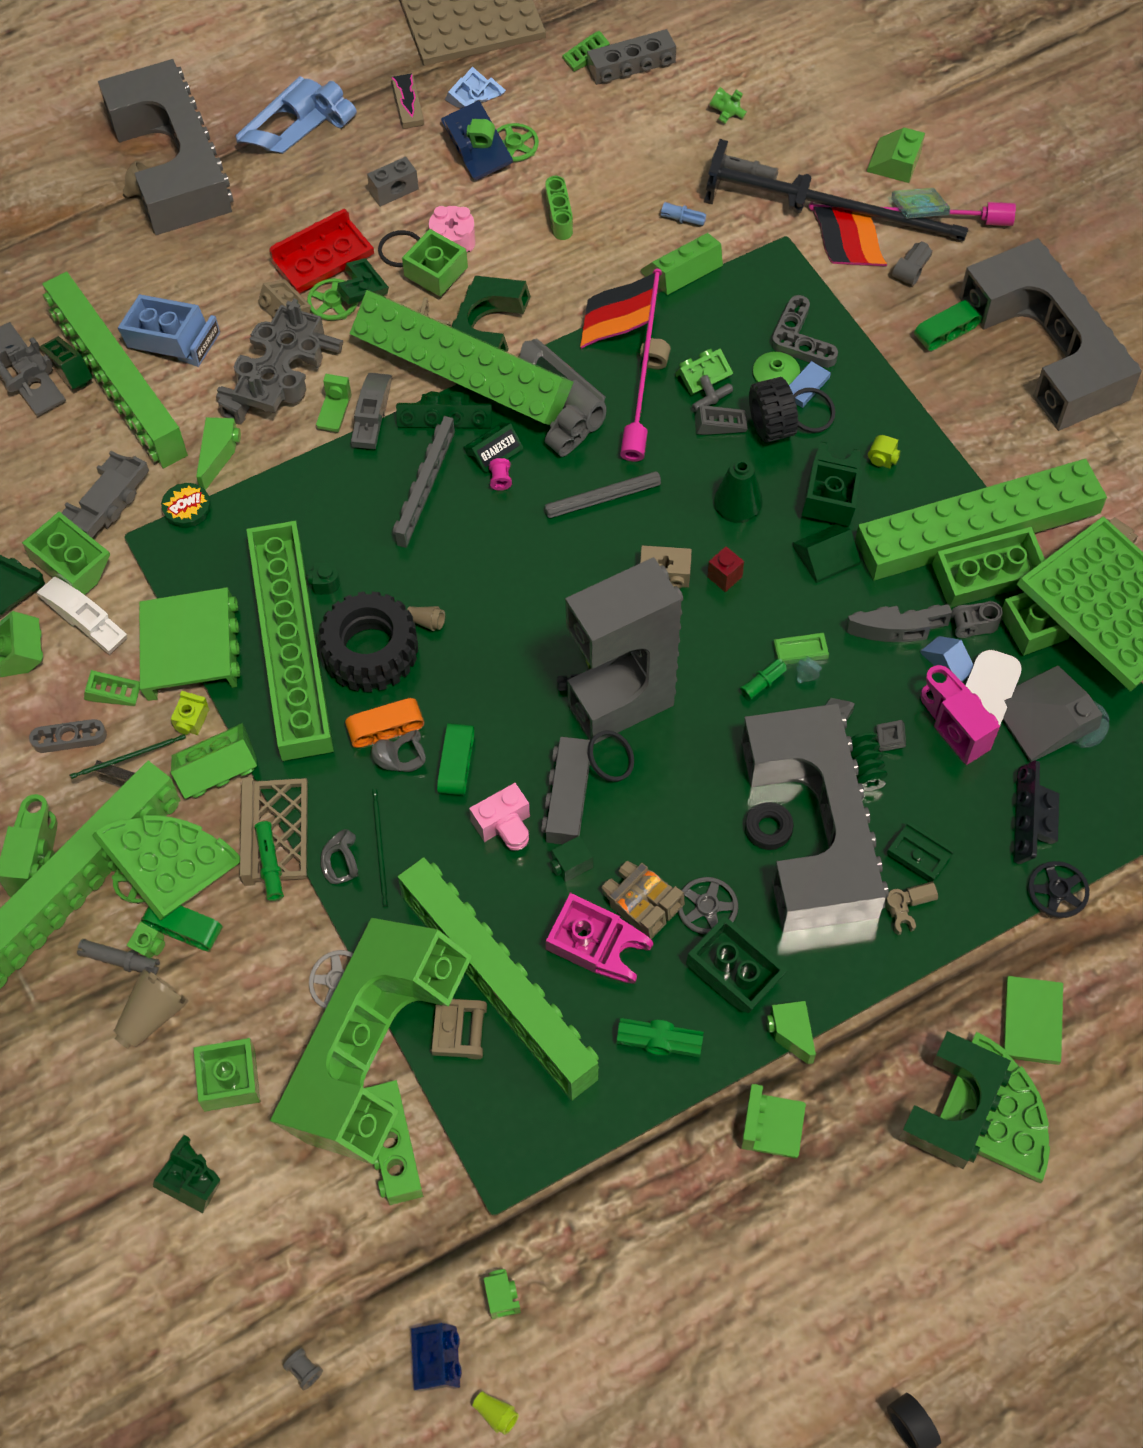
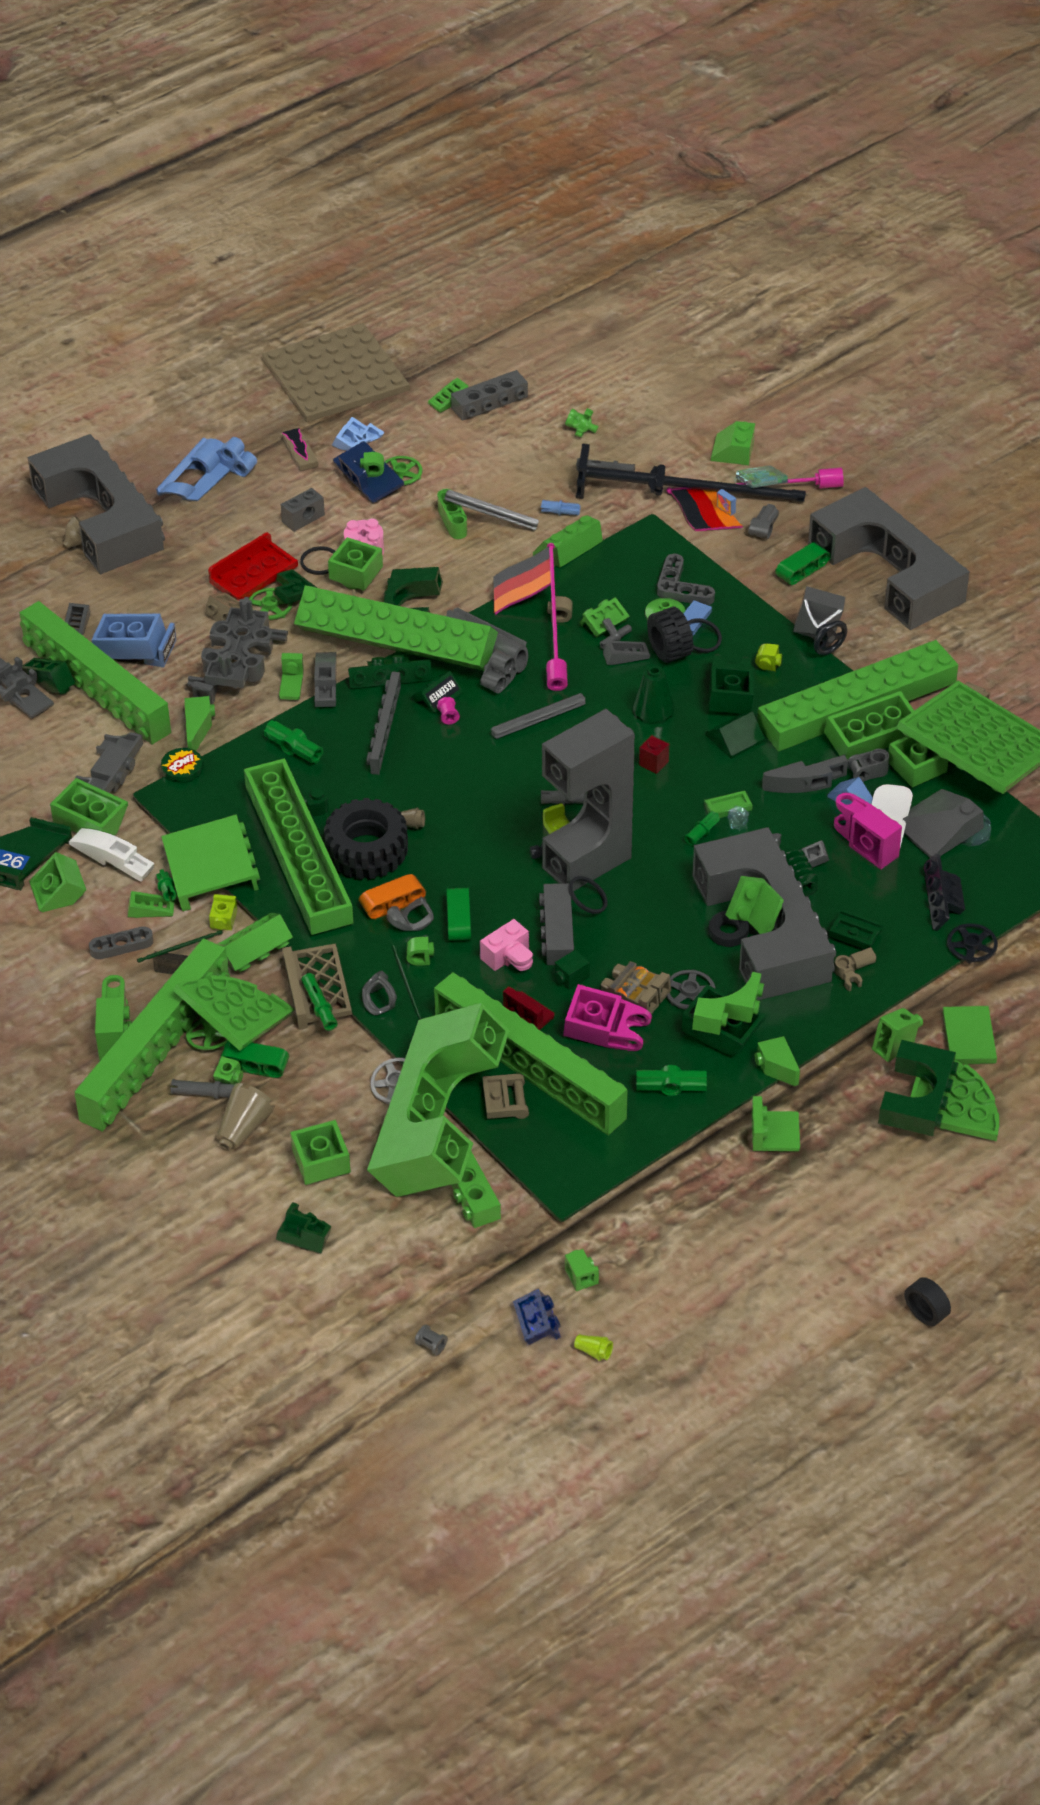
camera: 10 degrees left, 15 degrees down
none -> dark grey slope [65,603,90,635]
none -> green axle [156,869,177,901]
none -> green piece [264,720,323,764]
none -> bright green plate [407,937,434,966]
none -> axle [445,490,539,530]
none -> dark red bracket [503,986,554,1030]
none -> bright green arch [692,972,764,1035]
none -> medium blue tile [717,489,736,516]
none -> bright green bracket [726,876,784,934]
none -> dark grey piece [793,586,848,655]
none -> bright green torso [872,1008,923,1062]

